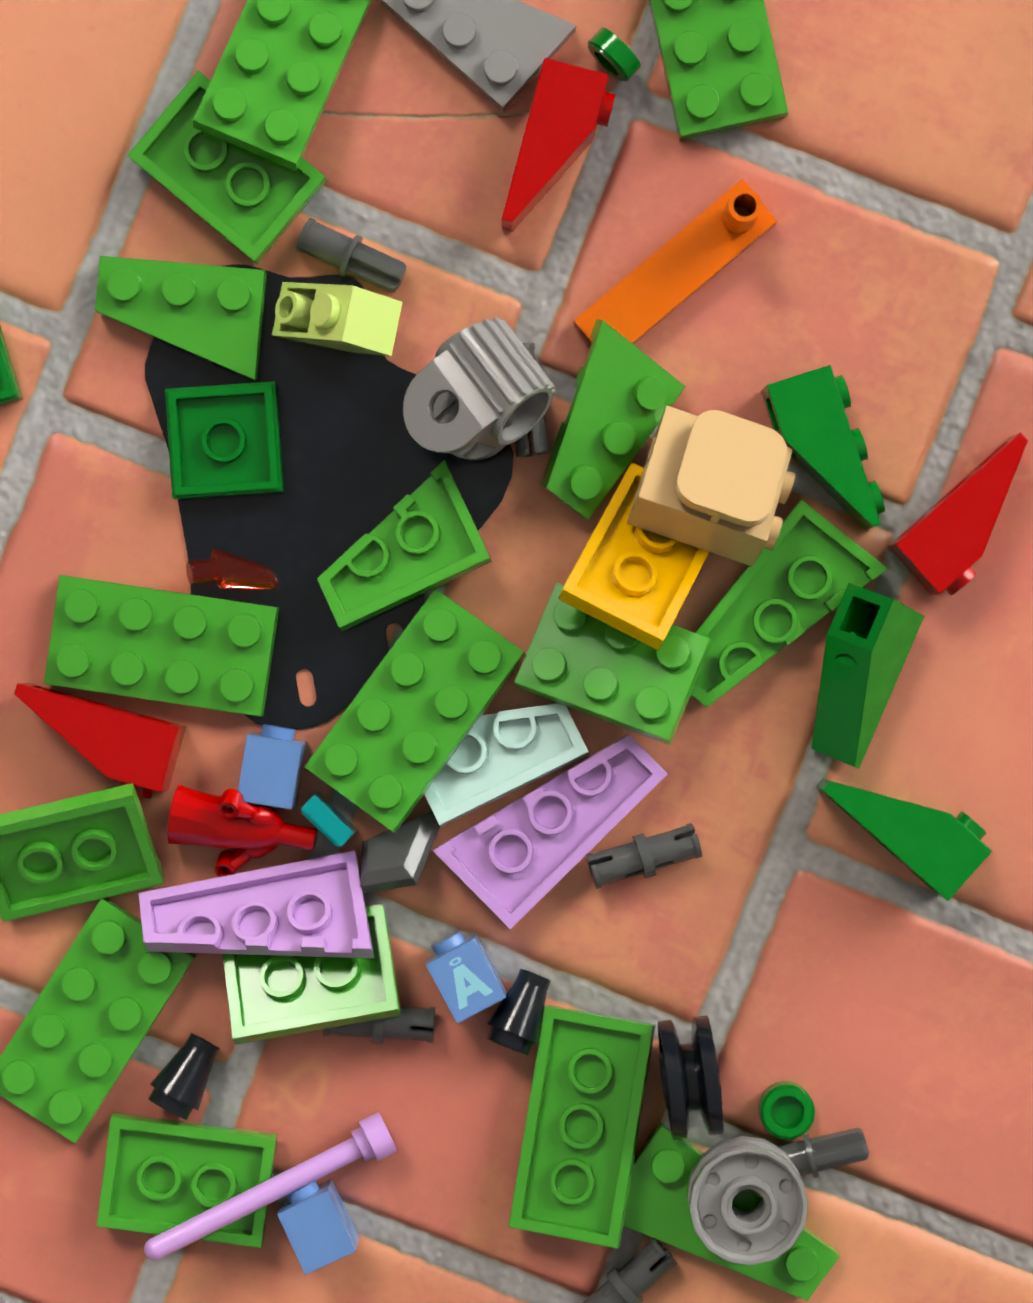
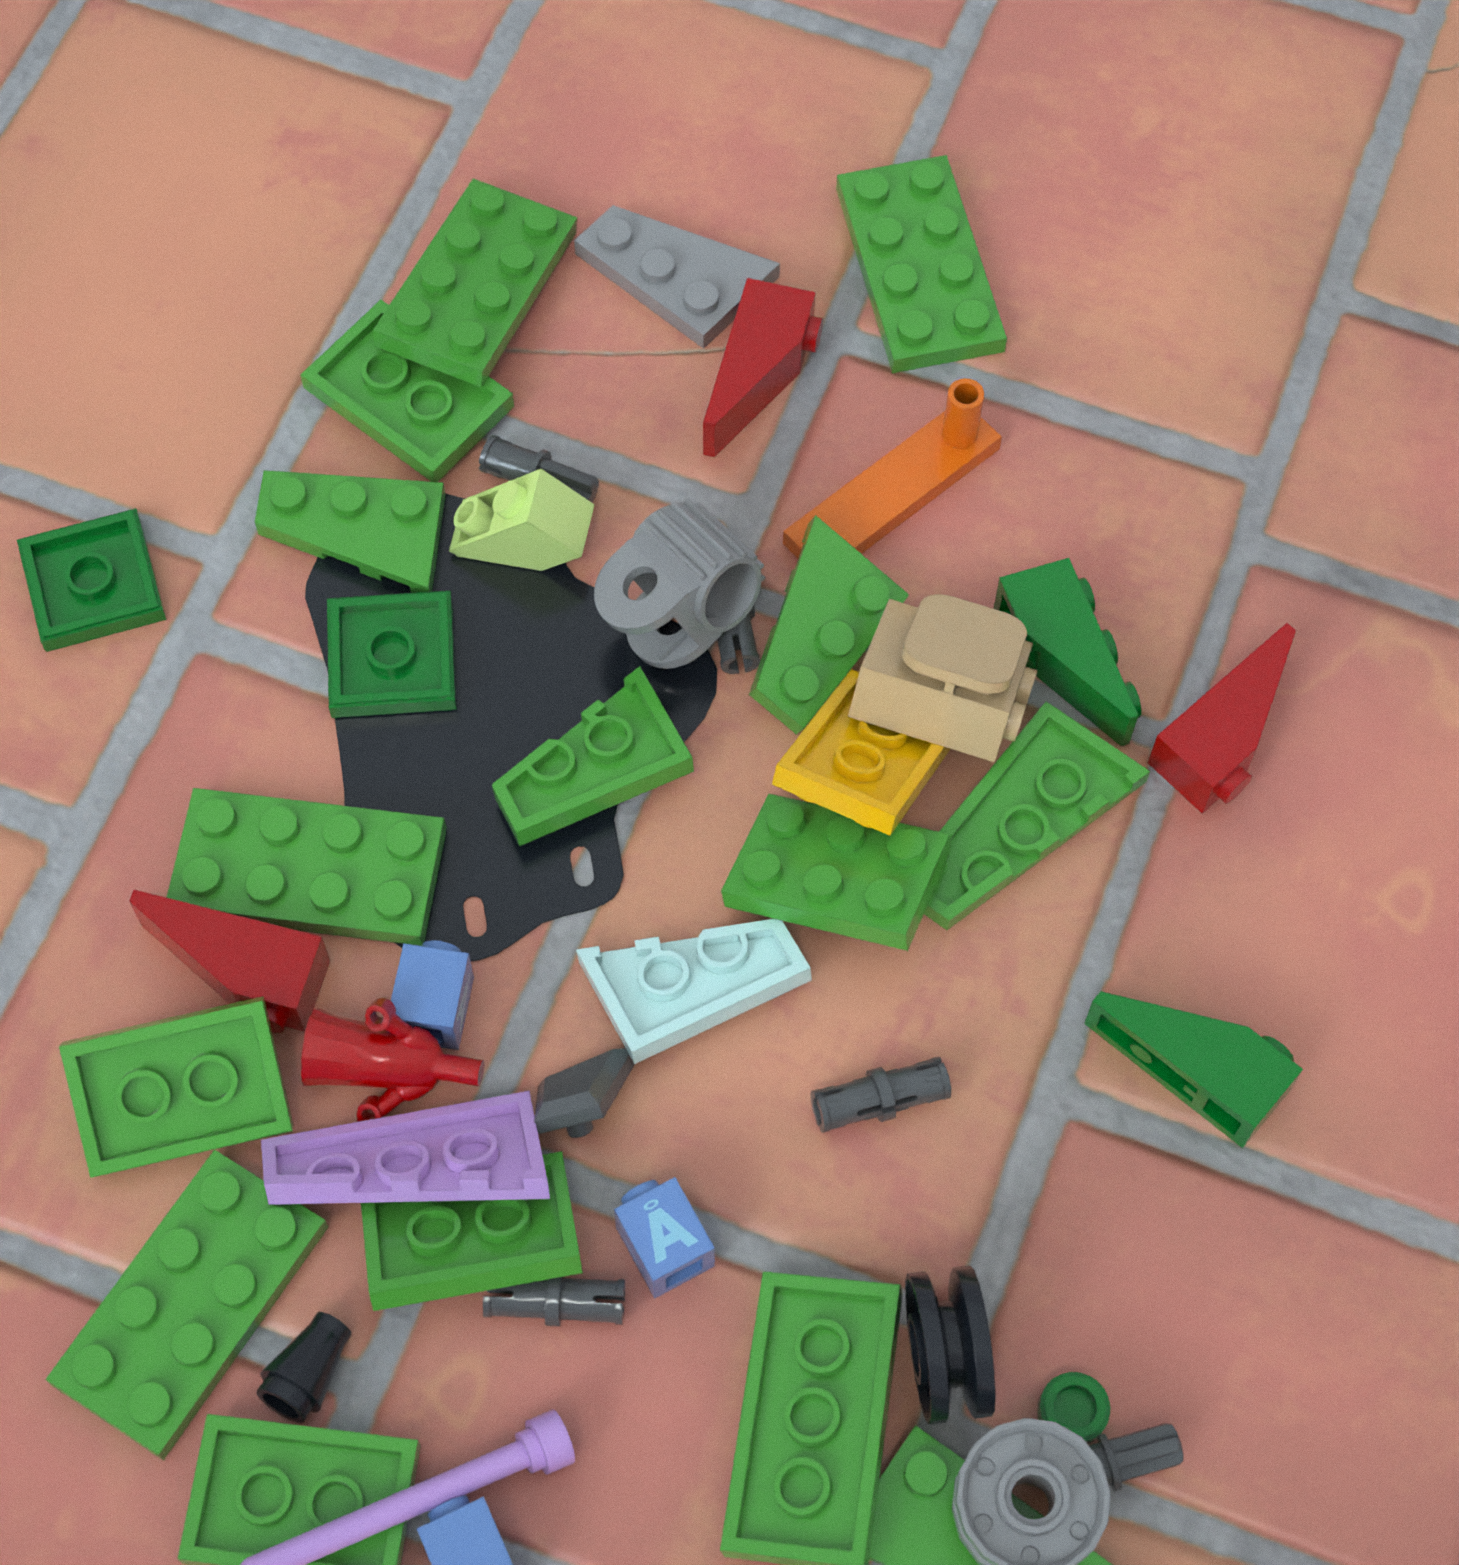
camera: 10 degrees left, 25 degrees down
clear red bar [186,548,278,589] -> none
teal tile [301,792,358,847] -> none
bright green plate [304,588,526,833] -> none
lavender wing [433,734,668,929] -> none
black cone [487,969,551,1055] -> none
green tile [588,27,641,81] -> none
green slope [811,583,924,769] -> none

